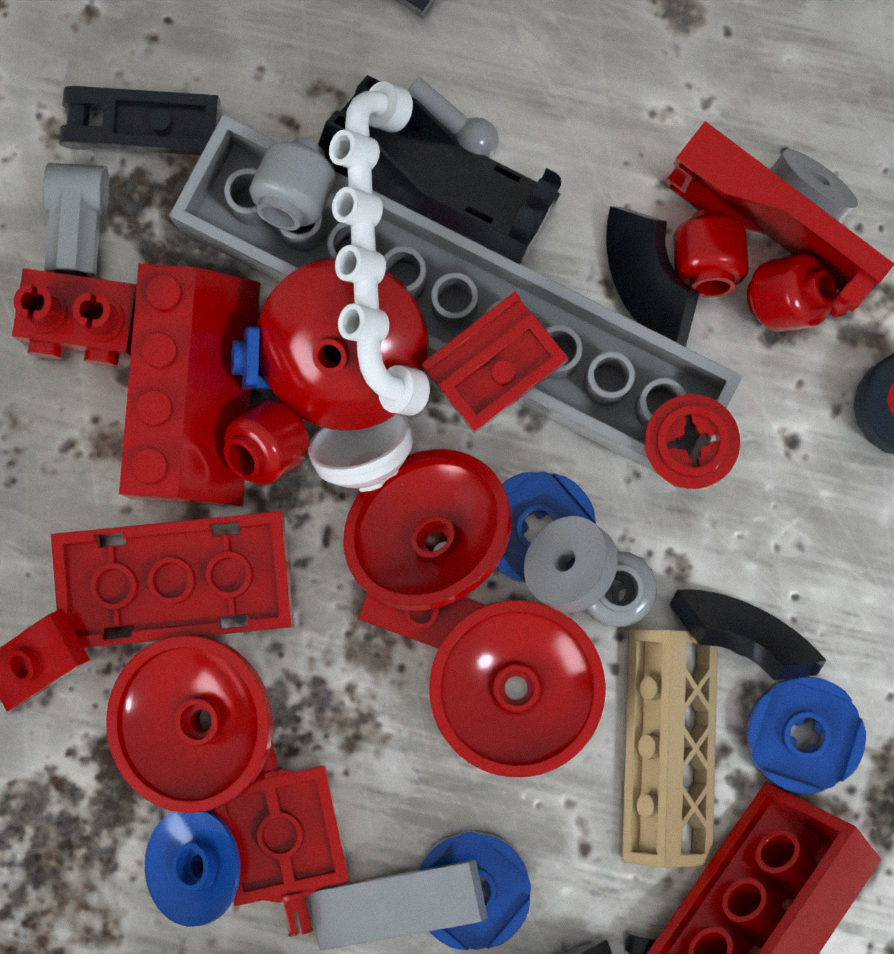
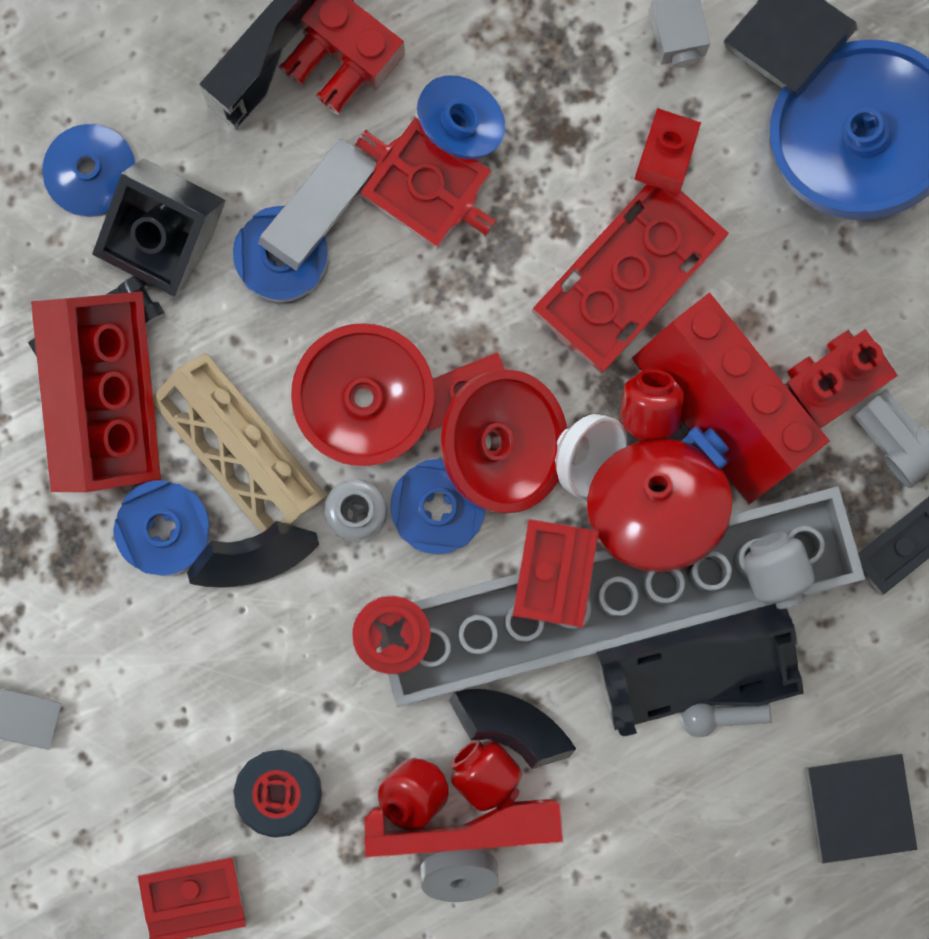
camera: 130 degrees right, 0 degrees up
red dish [106,635,273,813] -> none
white bar [329,81,430,416] -> none
light grey piece [524,516,618,613] -> none

